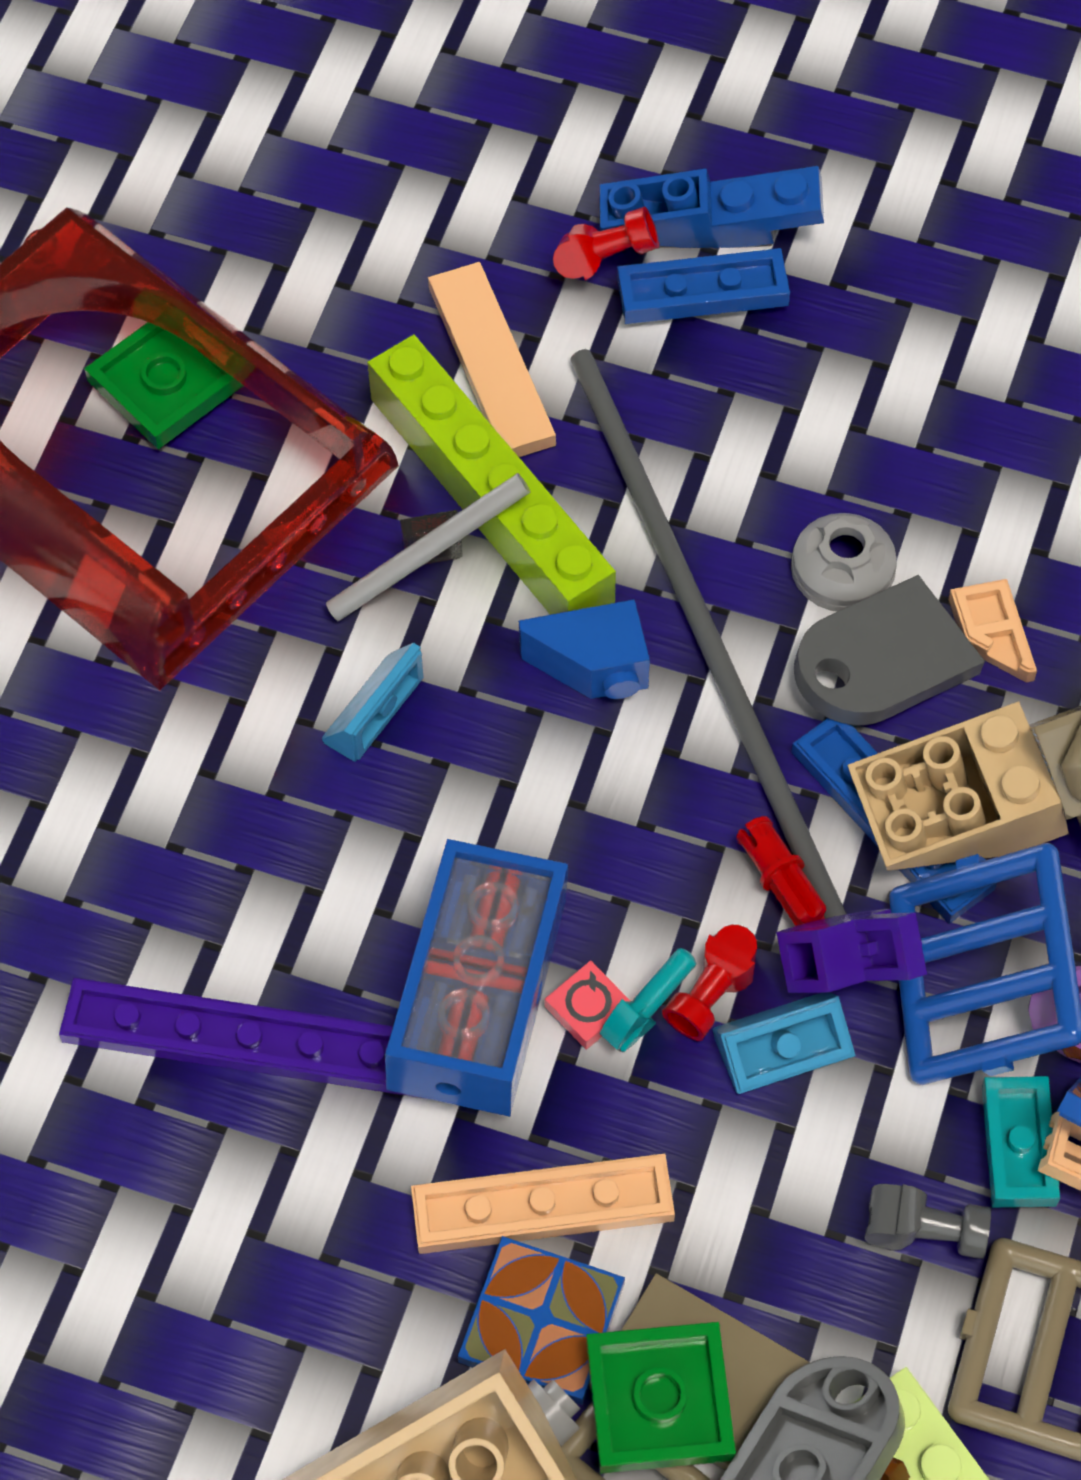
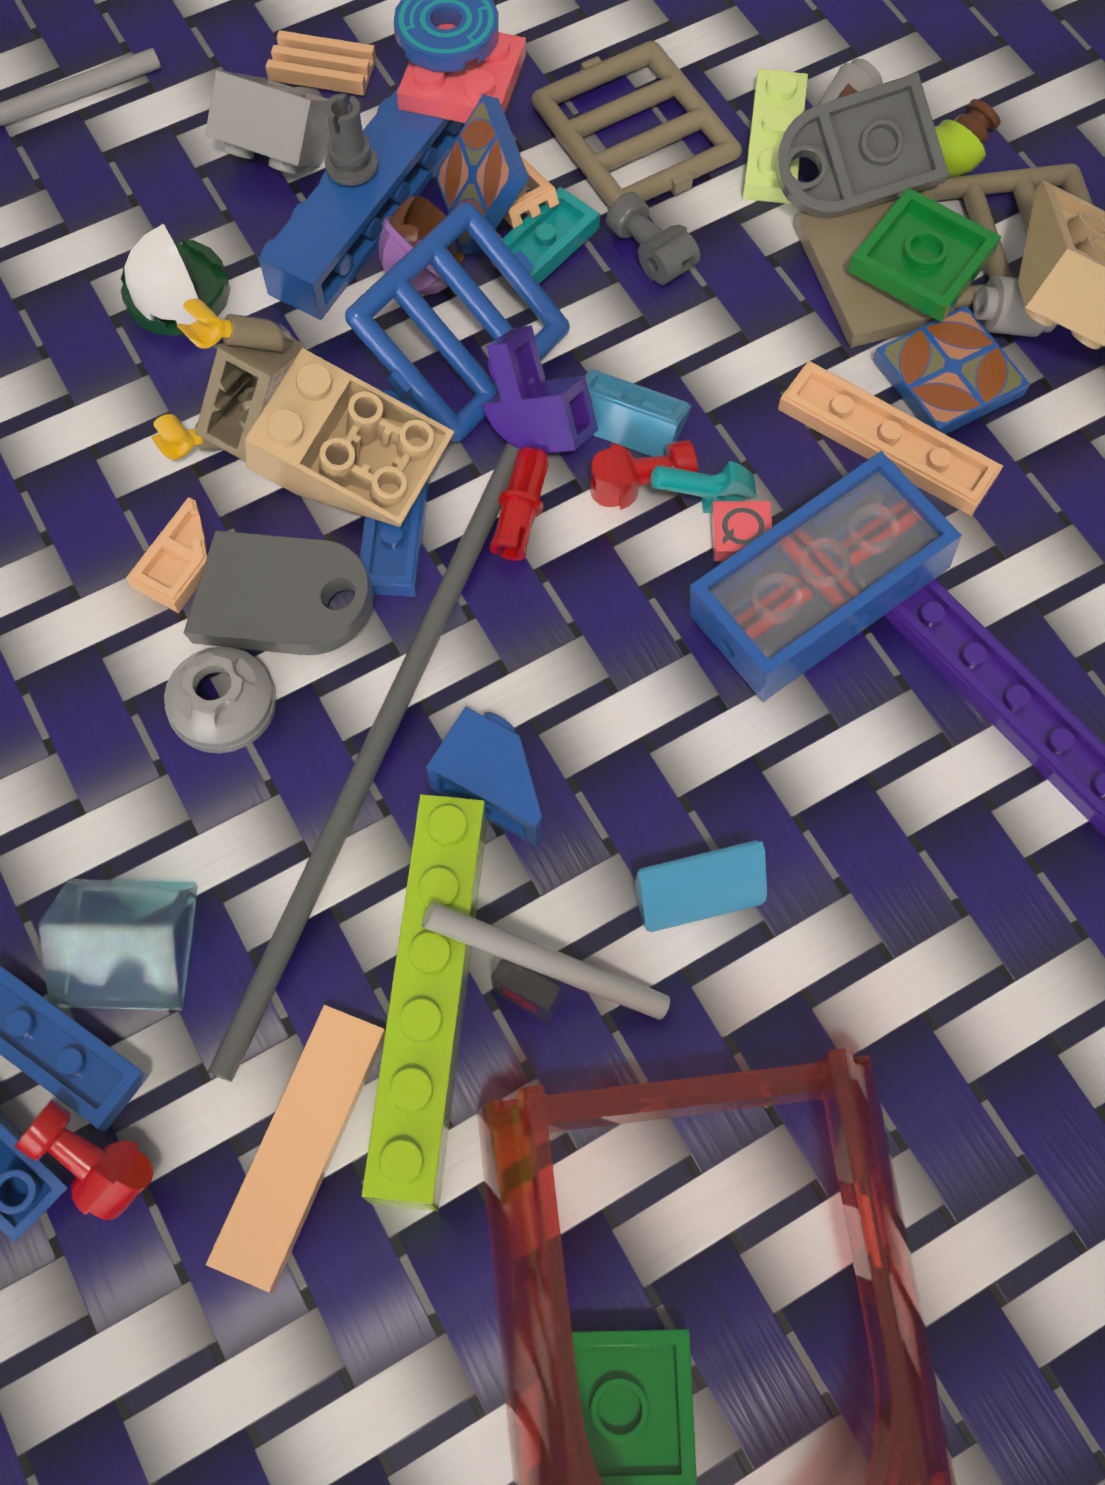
camera: 140 degrees left, 5 degrees up
none -> clear light blue slope [39,879,198,1011]

